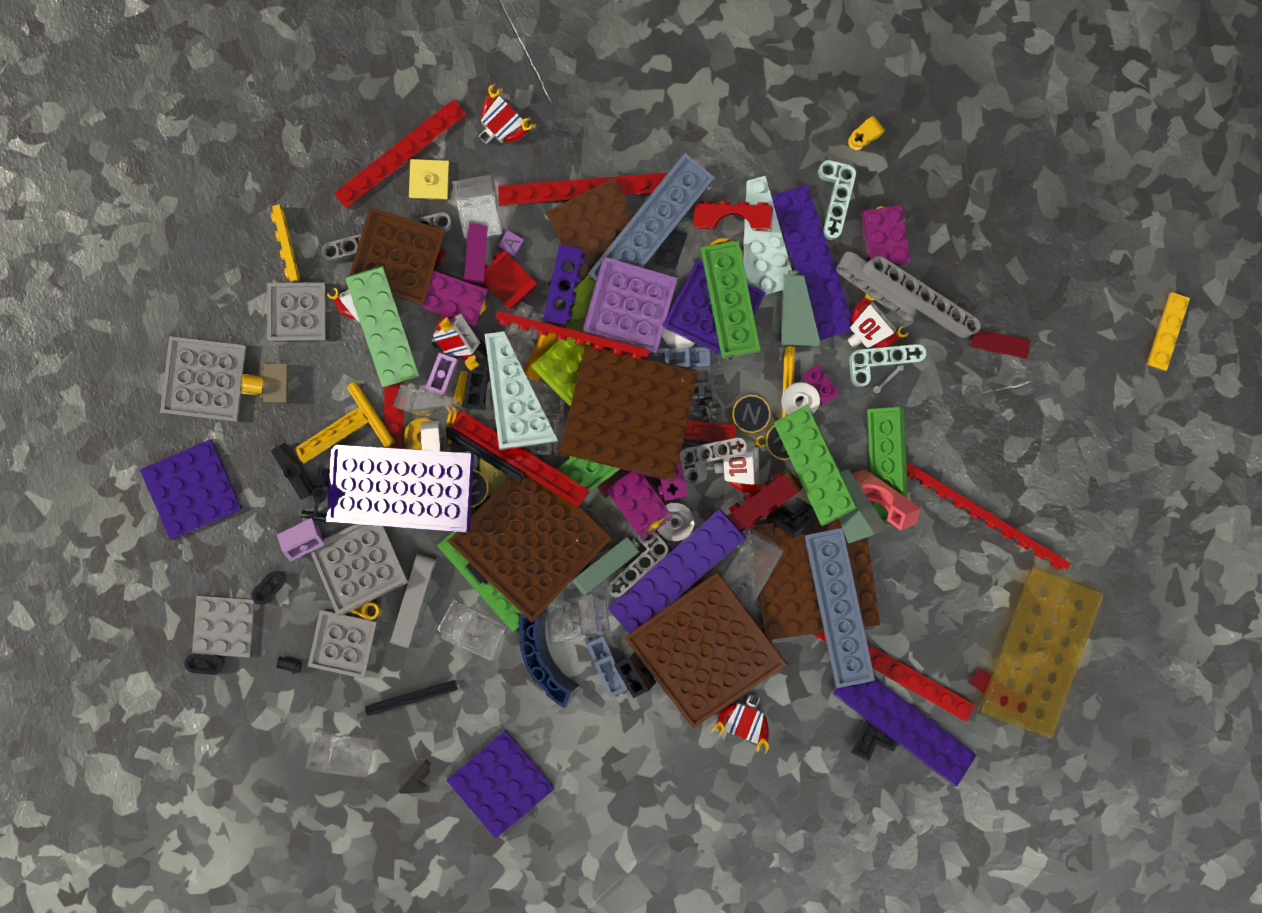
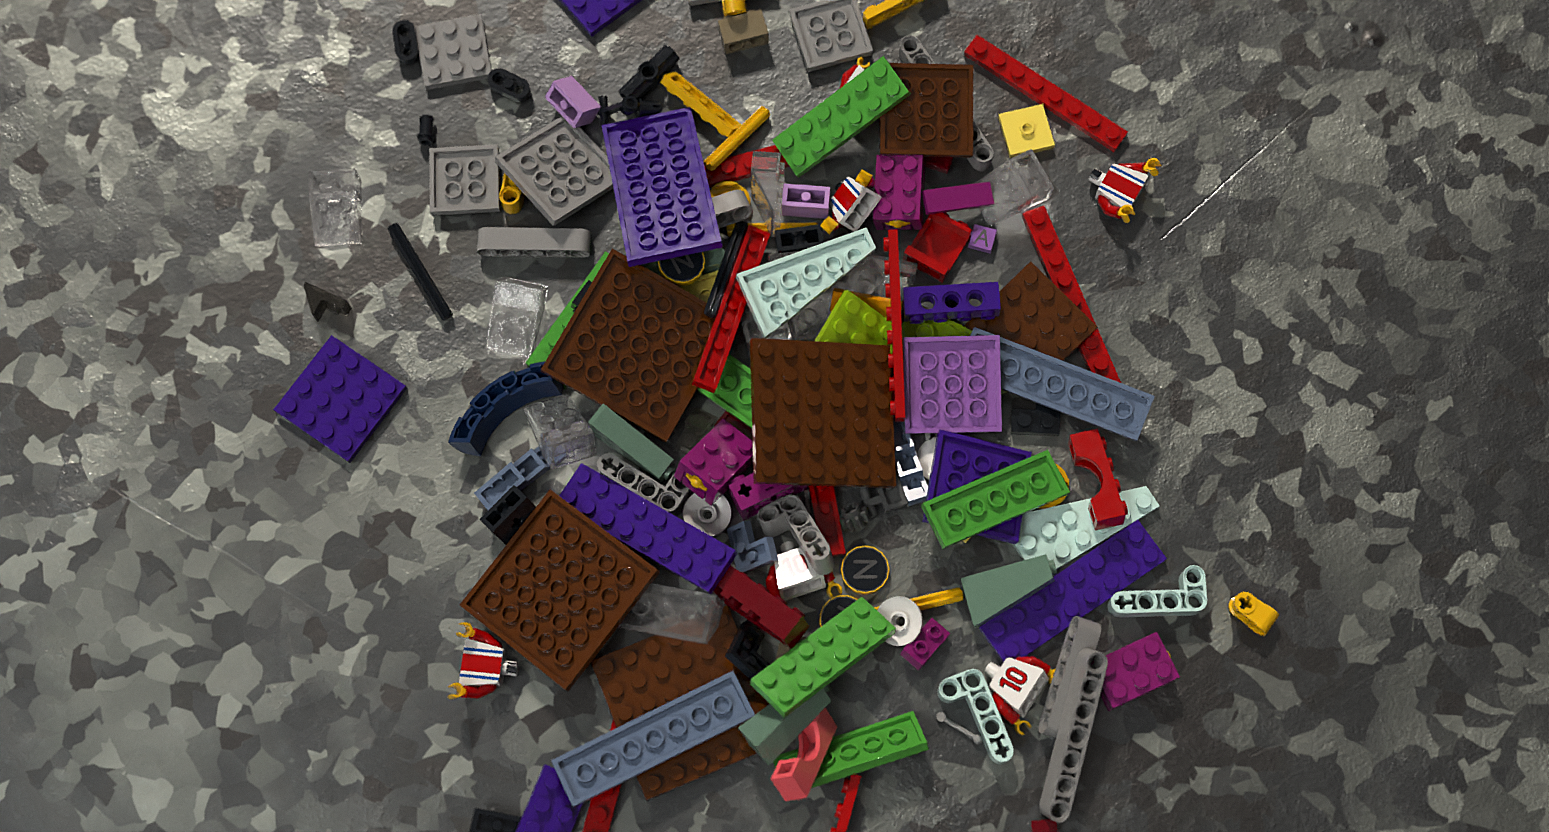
camera: 80 degrees right, 15 degrees down
none -> sand blue plate [727,521,778,574]

